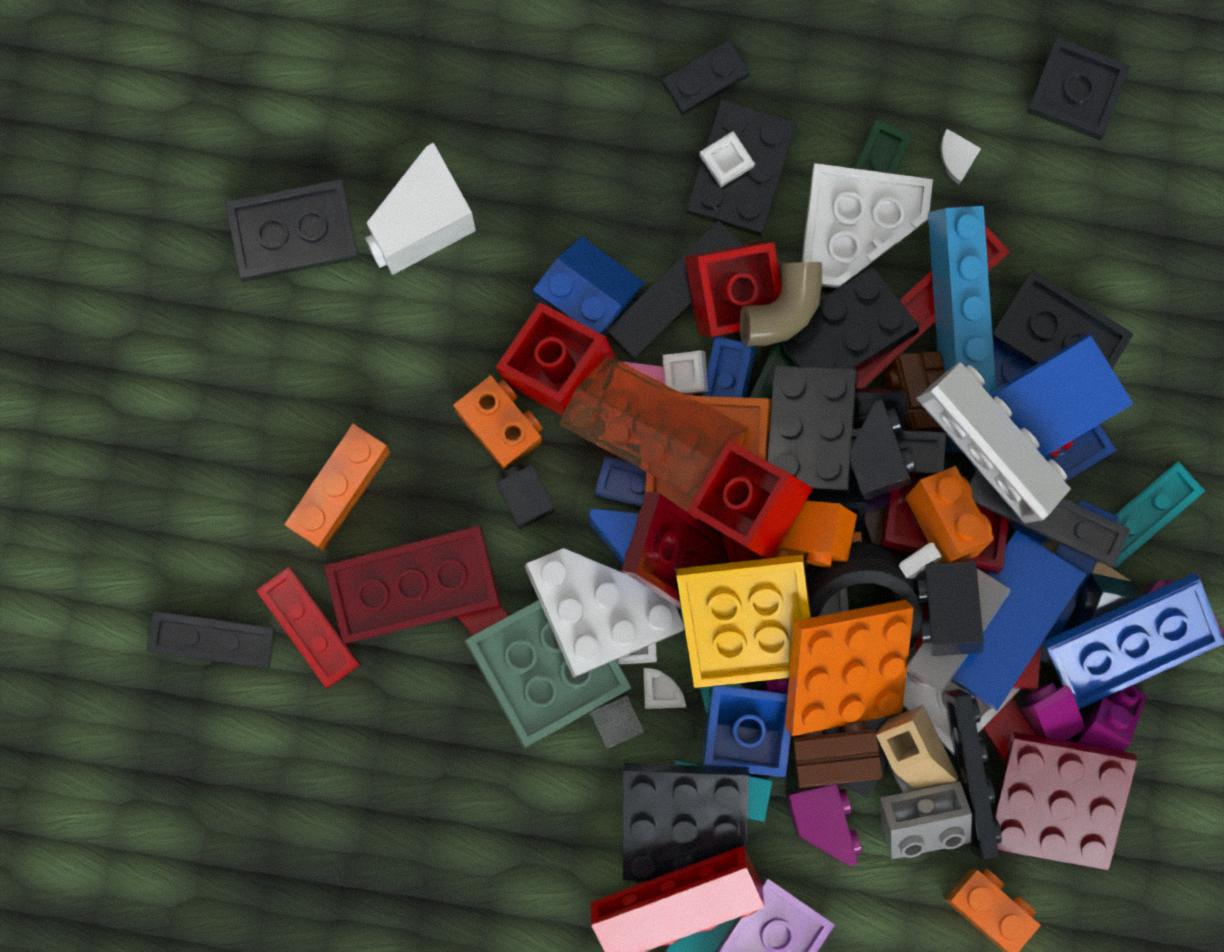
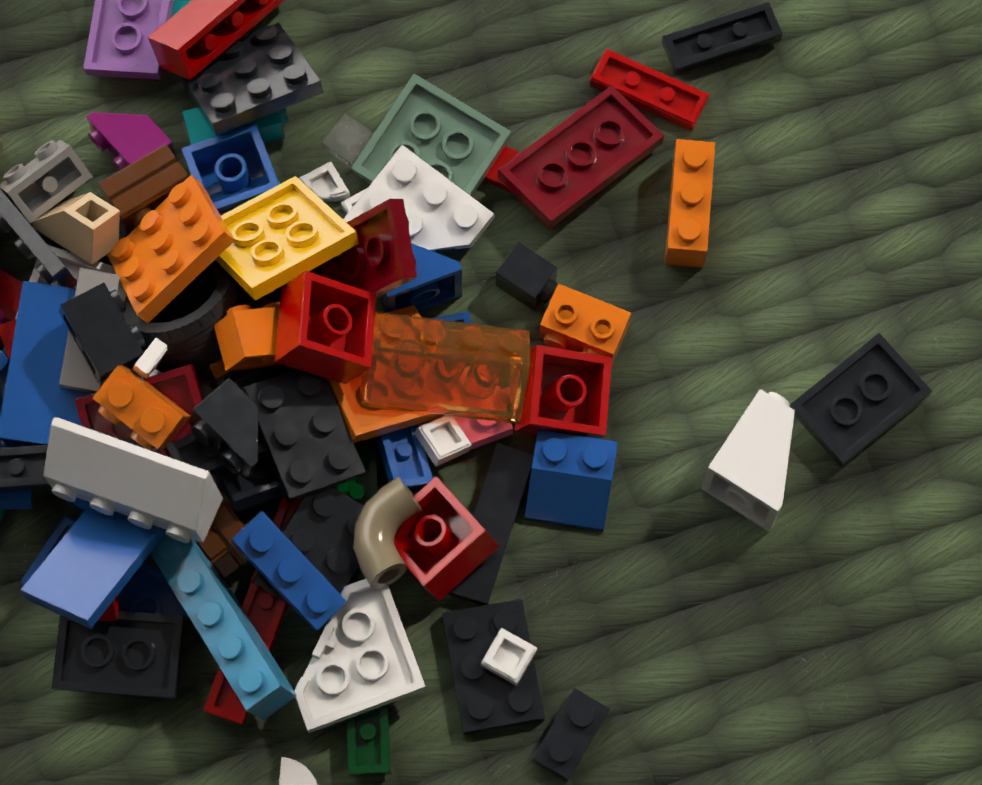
camera: 155 degrees right, 10 degrees down
none -> blue plate [230,511,347,631]

